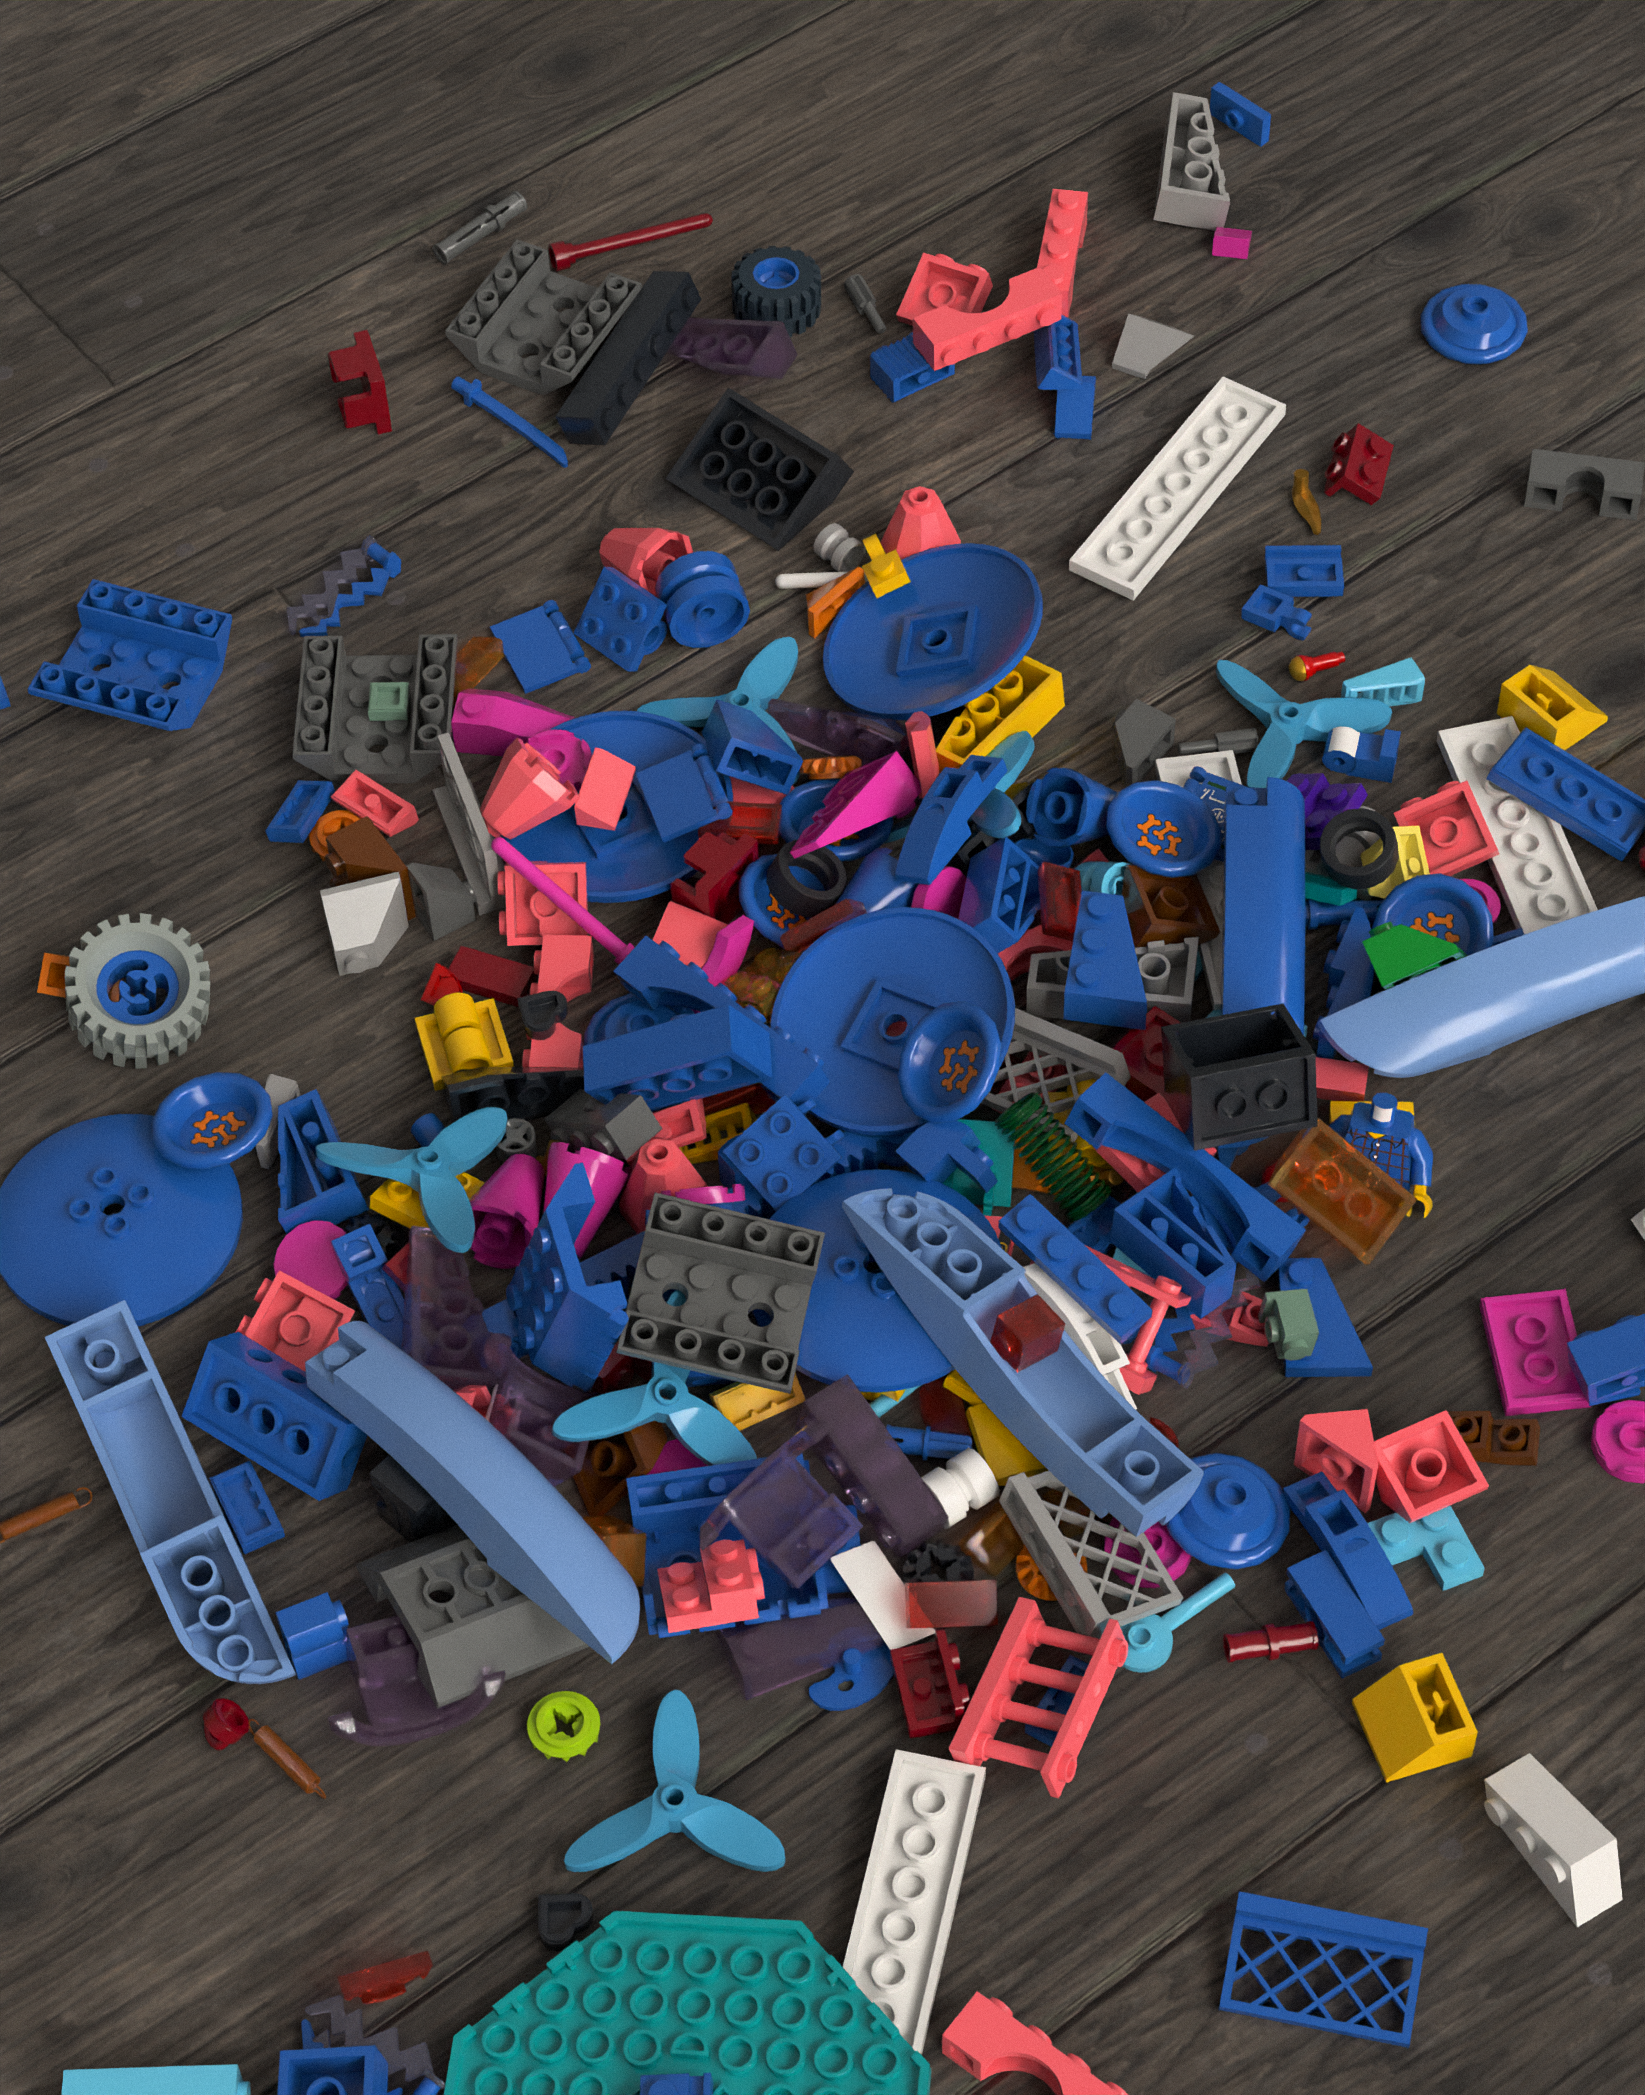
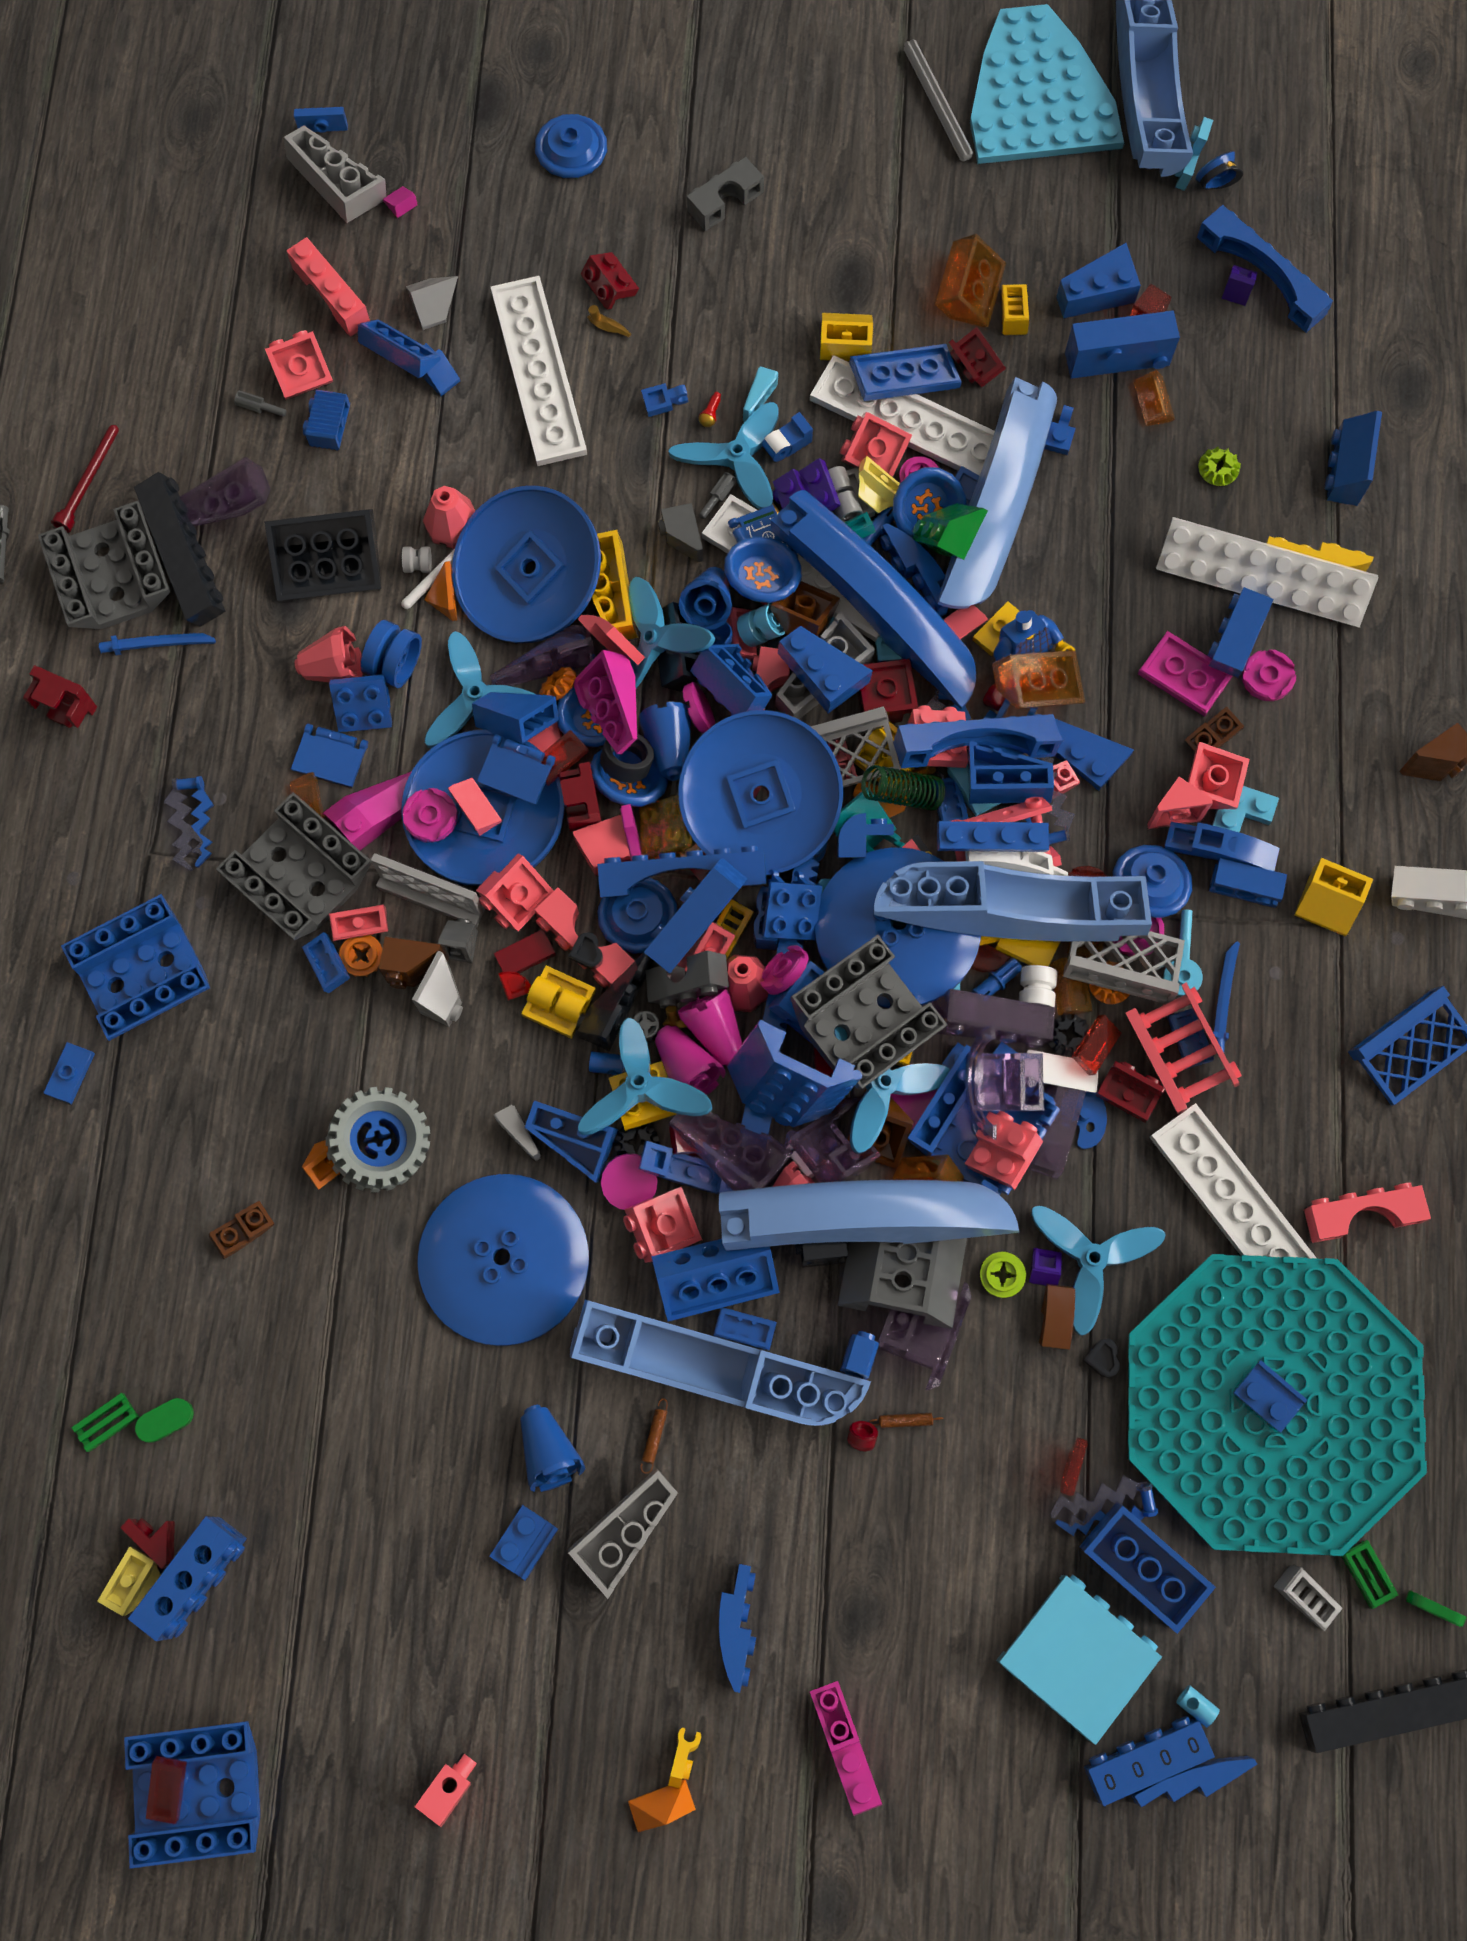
camera: 50 degrees left, 20 degrees up
blue piece [151,1072,273,1169] -> none
sand green tile [368,682,410,721] -> none
coral cone [480,737,580,840] -> none
dark pink piece [491,837,635,965] -> none
black wheel [731,246,821,339] -> none
clear red tile [780,898,867,953] -> none
yellow plate [862,533,911,598] -> none
blue slope [895,755,1008,885] -> none
blue piece [898,1001,1001,1124] -> none
coral arch [913,267,1062,371] -> none
clear red brick [990,1294,1066,1373] -> none
clear red tile [1038,862,1082,941] -> none
black container [1161,1003,1318,1151] -> none
dark red pin [1223,1621,1318,1663] -> none
sand green brick [1258,1289,1319,1361] -> none
blue plate [1264,545,1344,597] -> none
black tyre [1320,808,1399,890] -> none
none -> dark purple slope [1029,1248,1062,1286]
none -> reddish brown slope [1039,1284,1075,1350]
none -> blue sword [1213,941,1240,1052]

